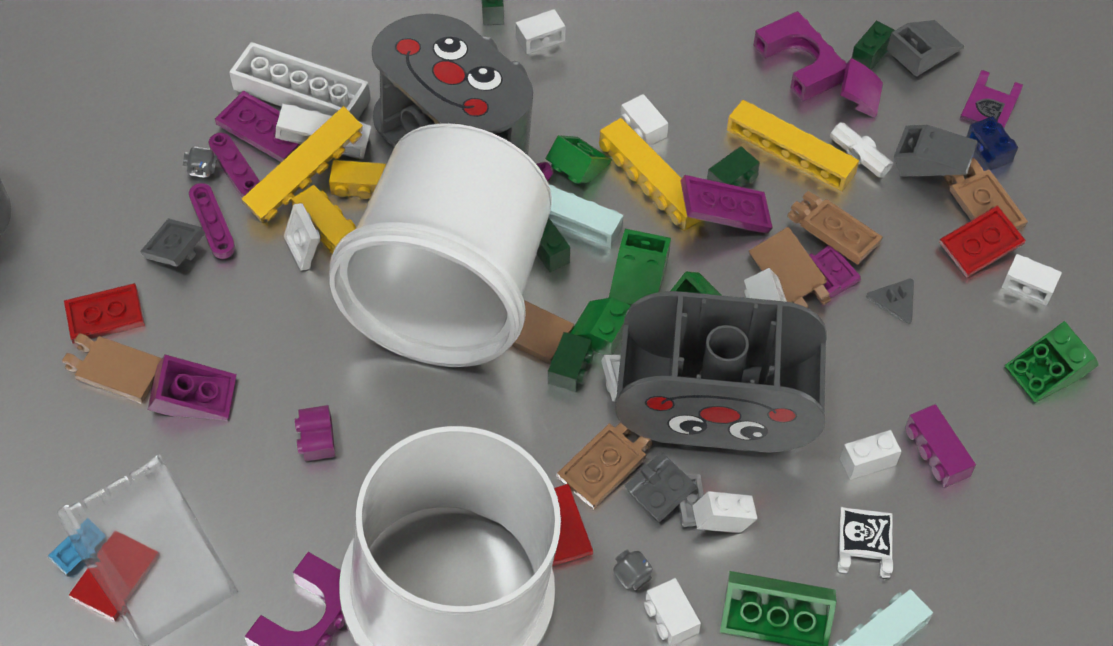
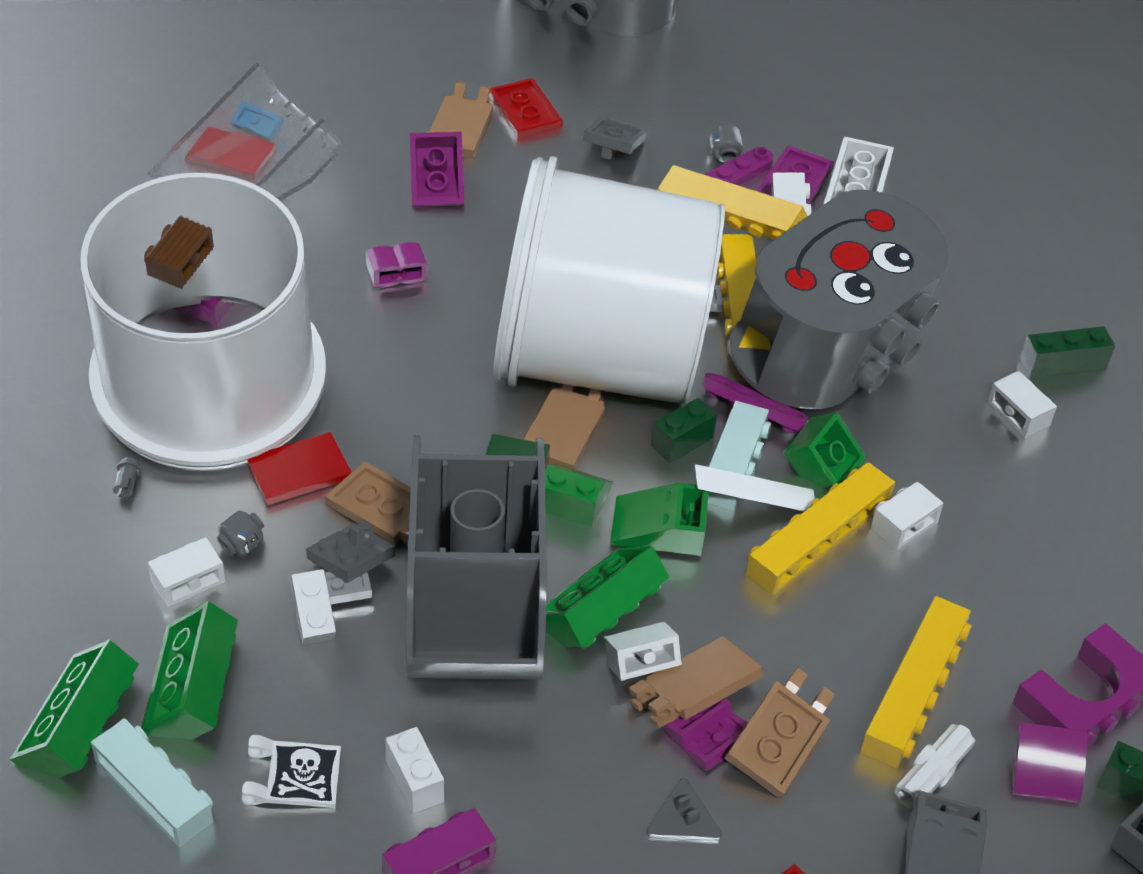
camera: 80 degrees right, 10 degrees down
magenta plate [189,183,235,259] -> none
magenta plate [680,175,773,234] -> none
dark green brick [707,146,760,187] -> none
none -> reddish brown brick [144,215,214,289]
none -> white sticker [695,464,815,511]

